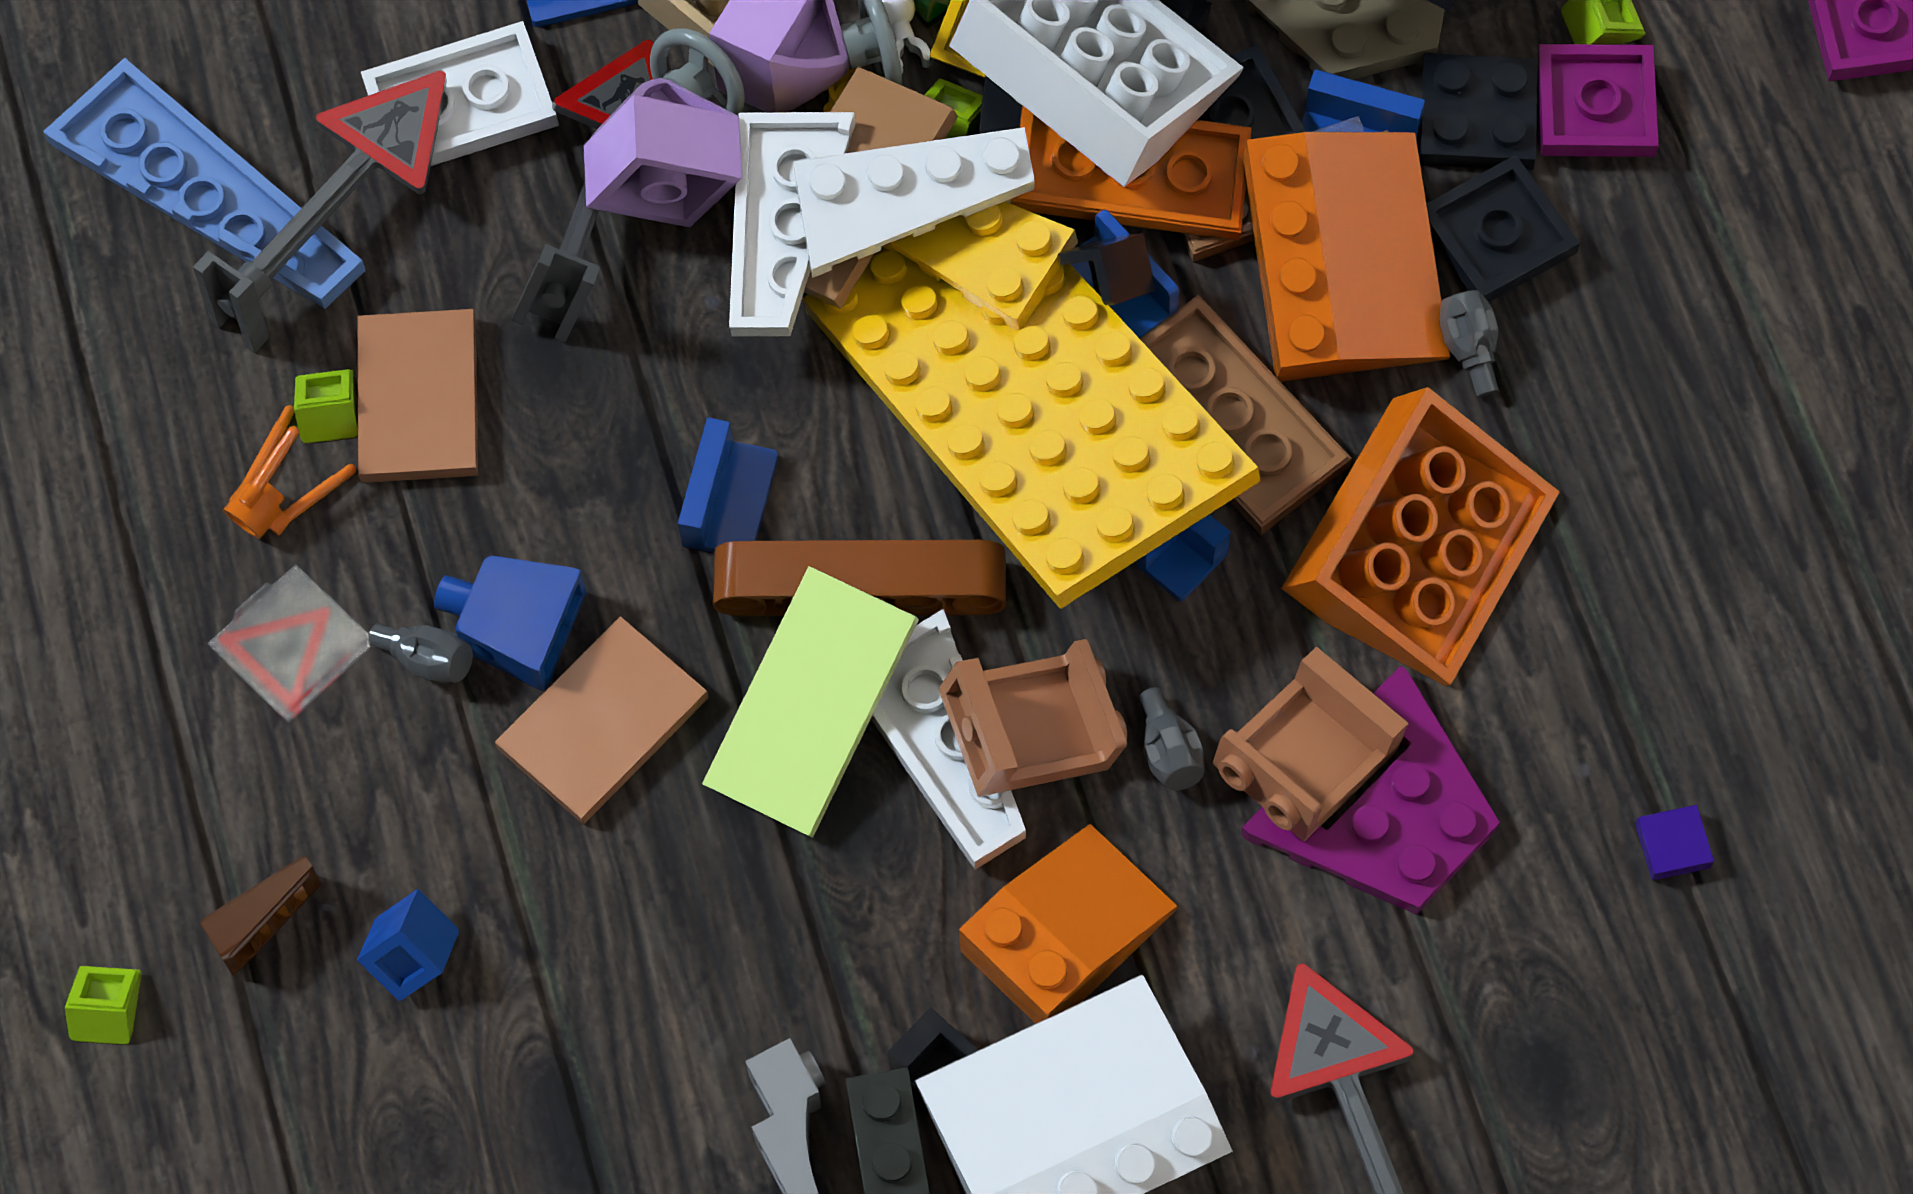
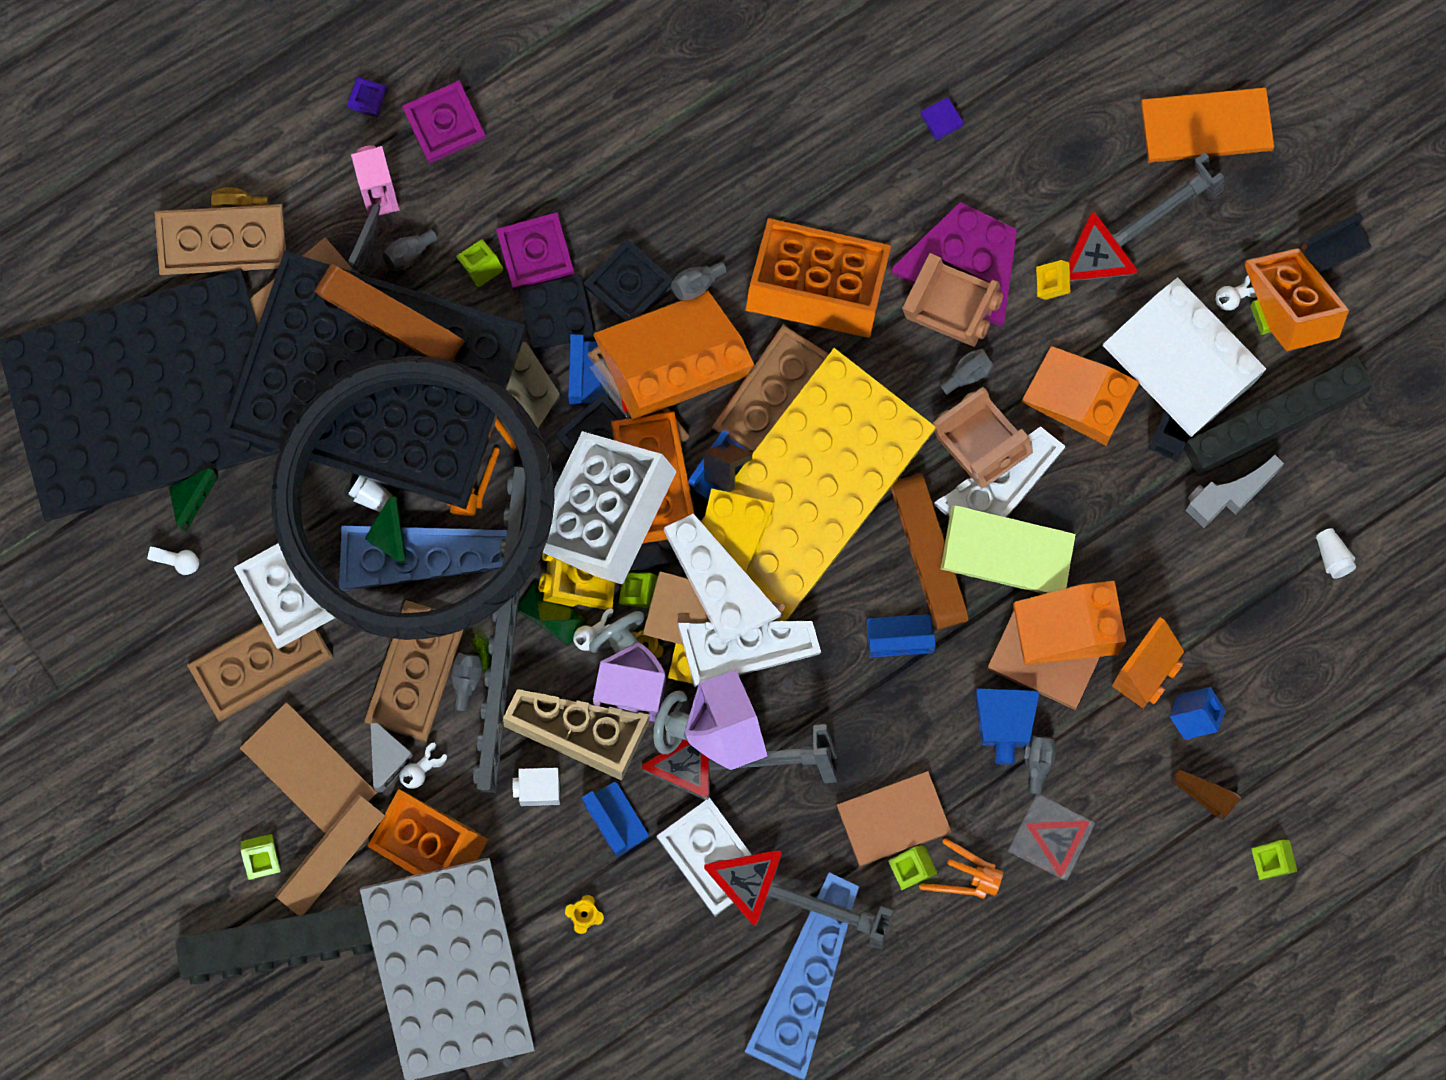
camera: 110 degrees left, 10 degrees up
none -> orange slope [1013,581,1126,665]
none -> yellow plate [1036,260,1070,300]
none -> orange slope [1112,617,1184,709]

